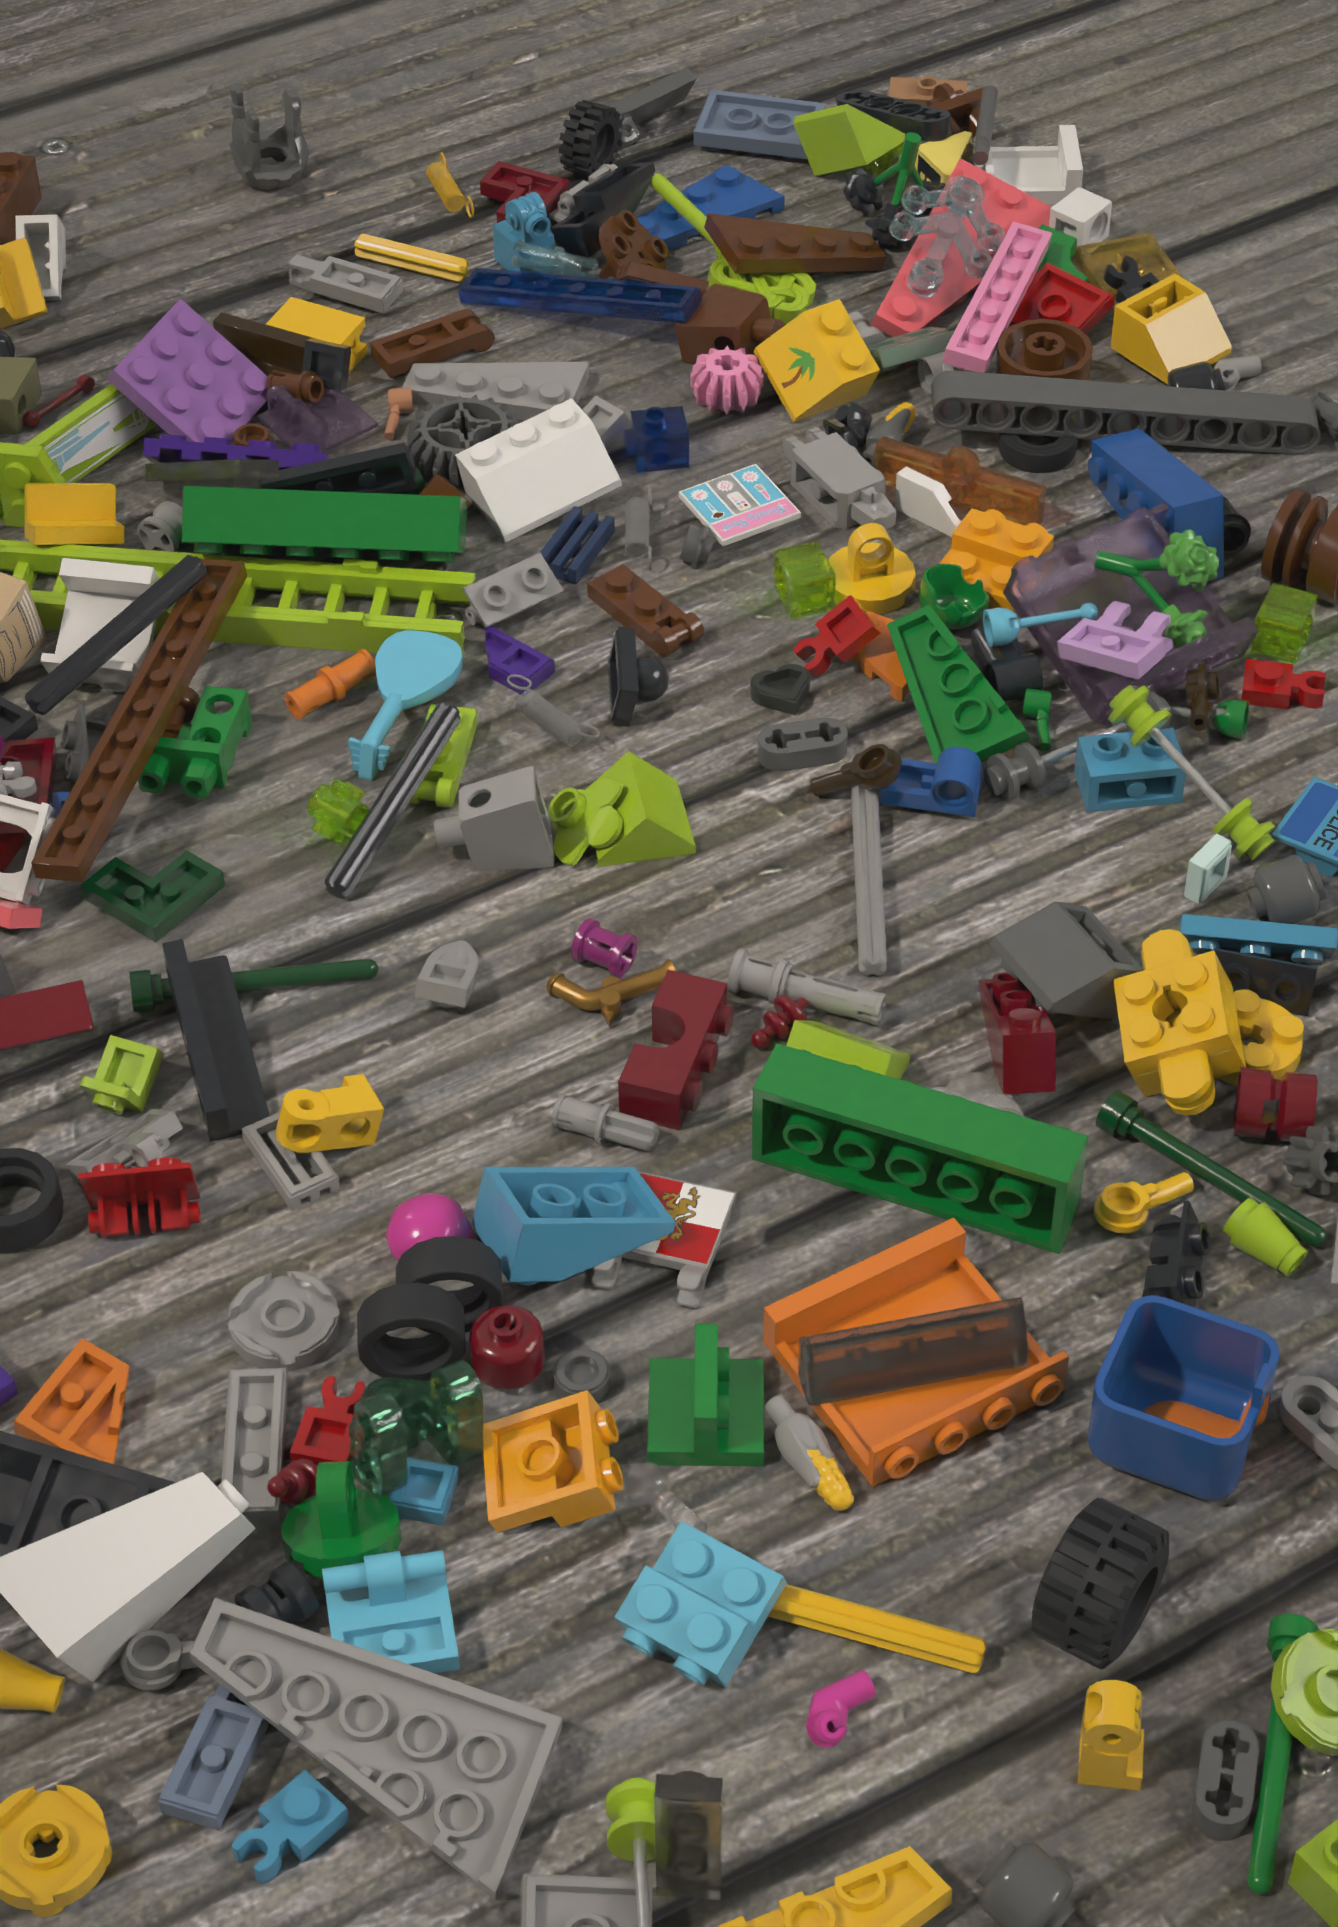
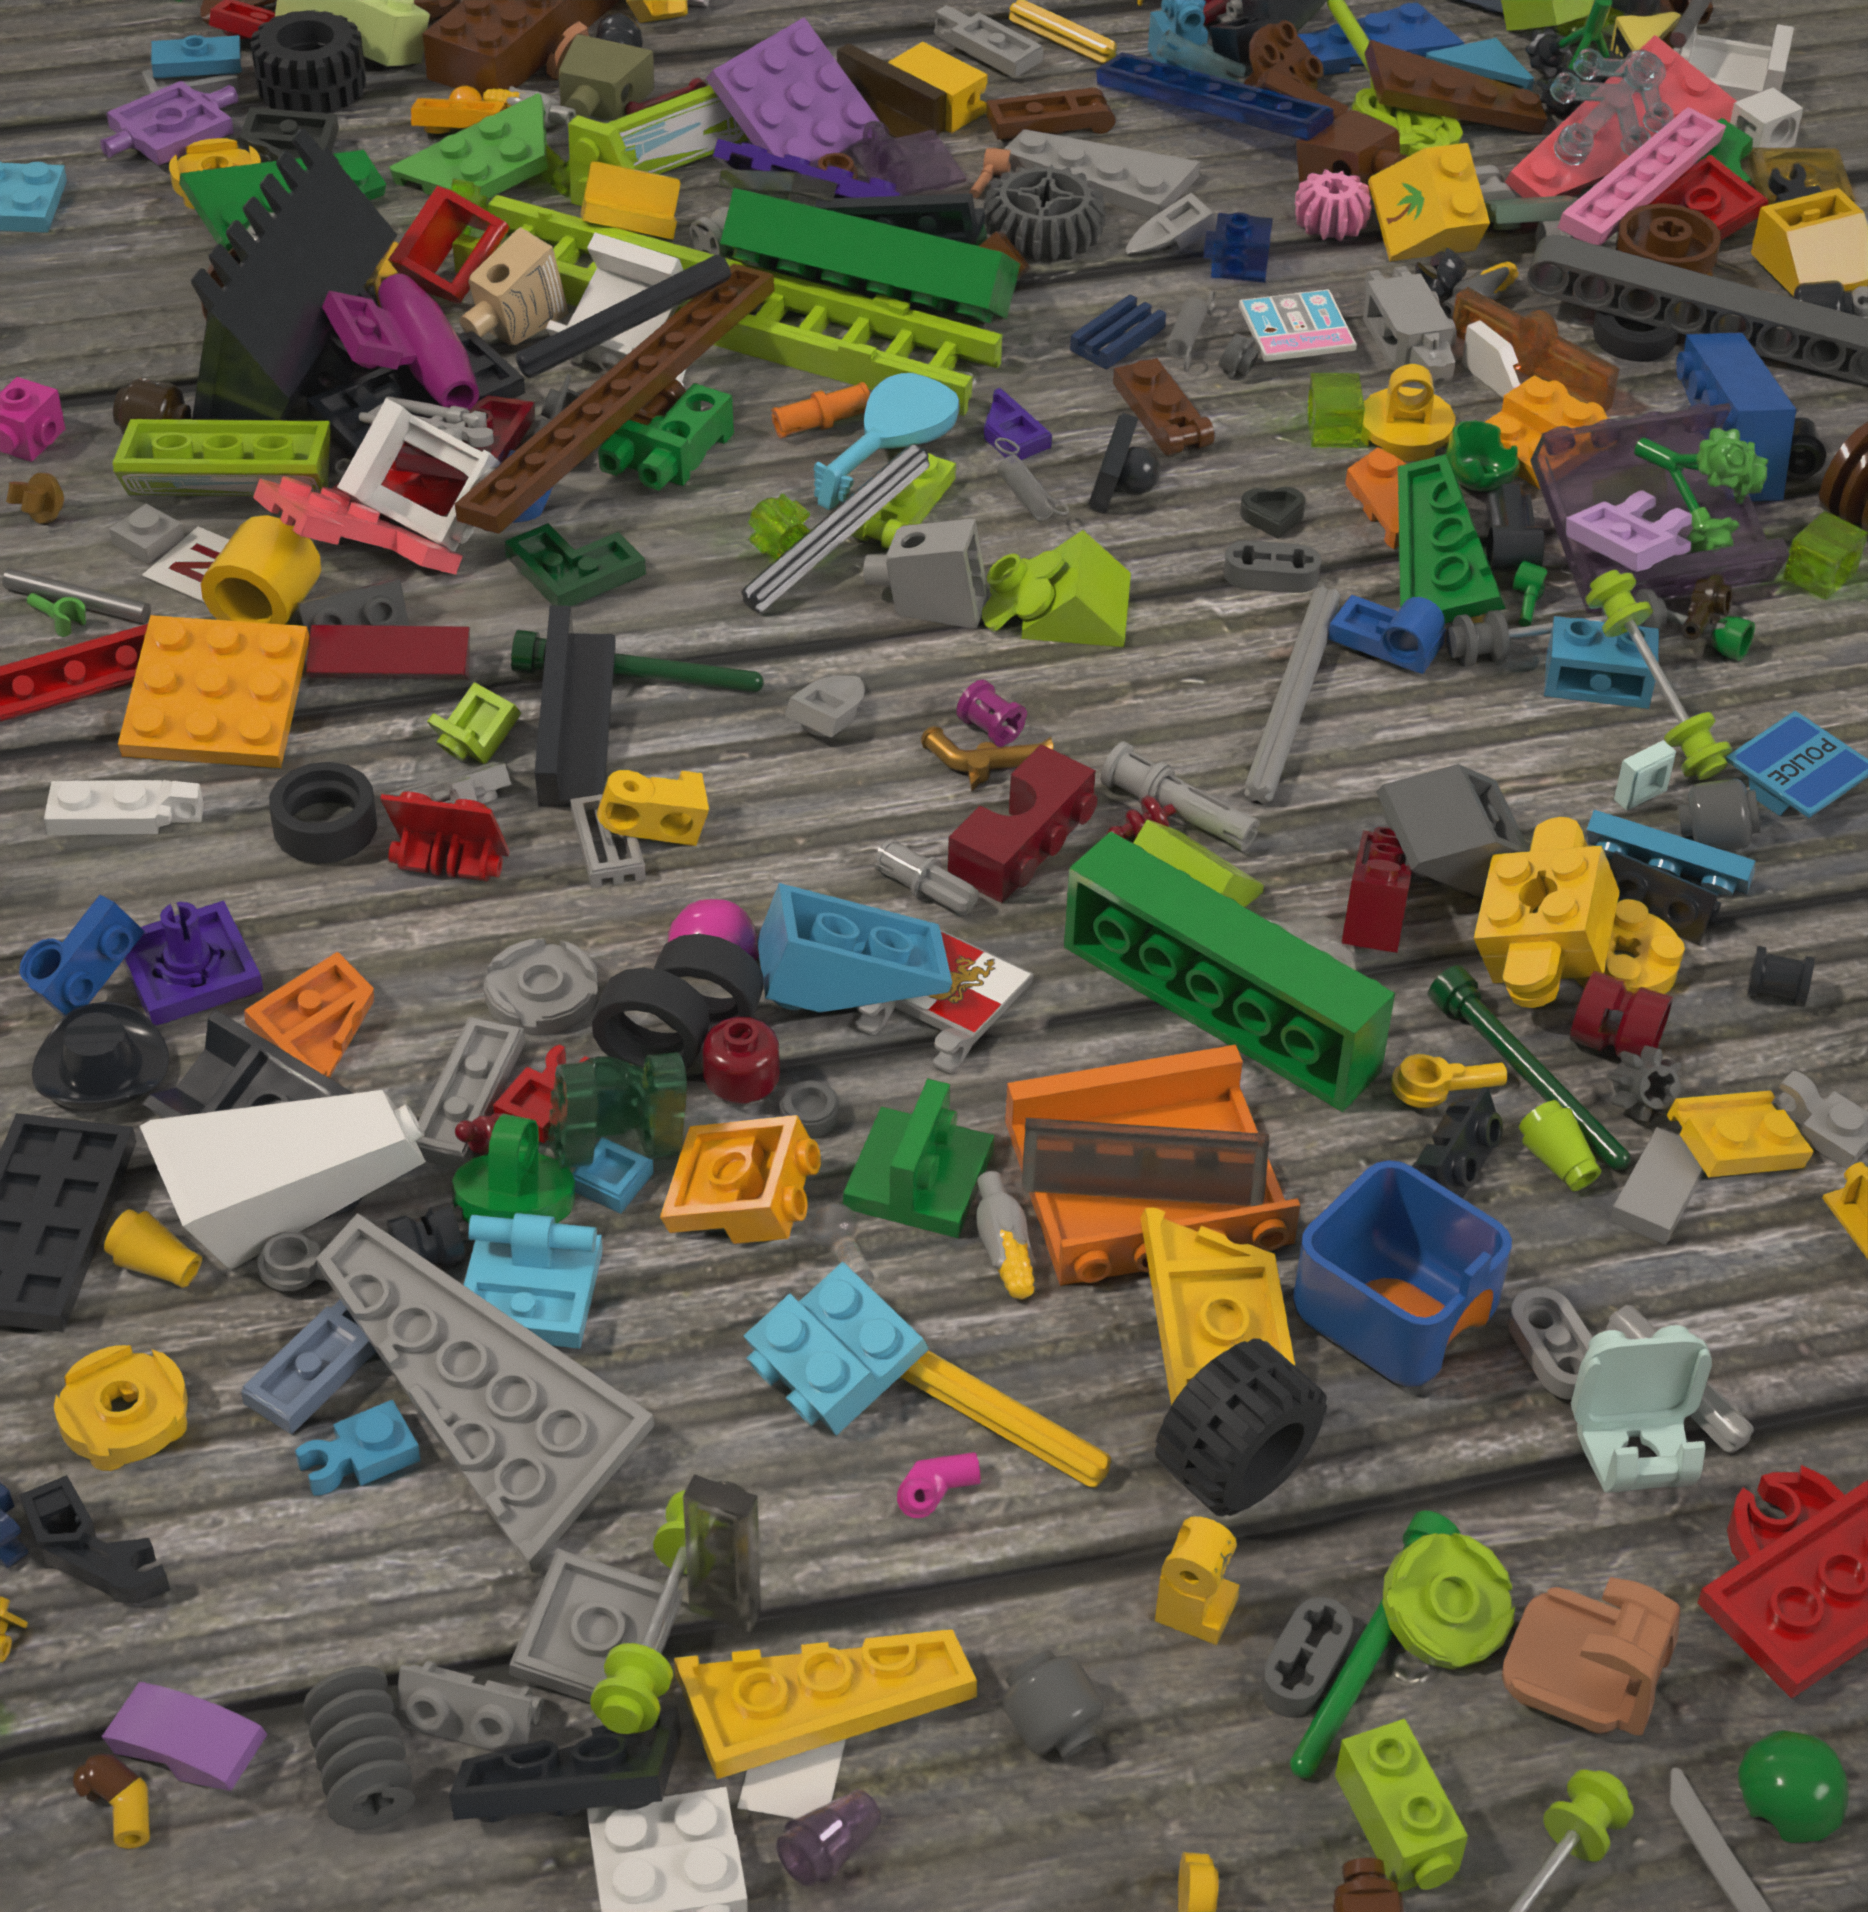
camera: 15 degrees right, 0 degrees up
reddish brown pin [267,370,324,406] -> none
black tile [302,338,352,391] -> none
white slope [455,398,622,543] -> none
light grey hinge [463,553,564,628] -> none
red plate [793,595,881,678] -> none
dark brown plate [810,744,902,797] -> none
medium azure hinge [983,603,1098,647] -> none
red plate [1241,659,1326,709] -> none
none -> yellow wing [1140,1208,1295,1405]
none -> dark azure tile [1426,38,1534,91]

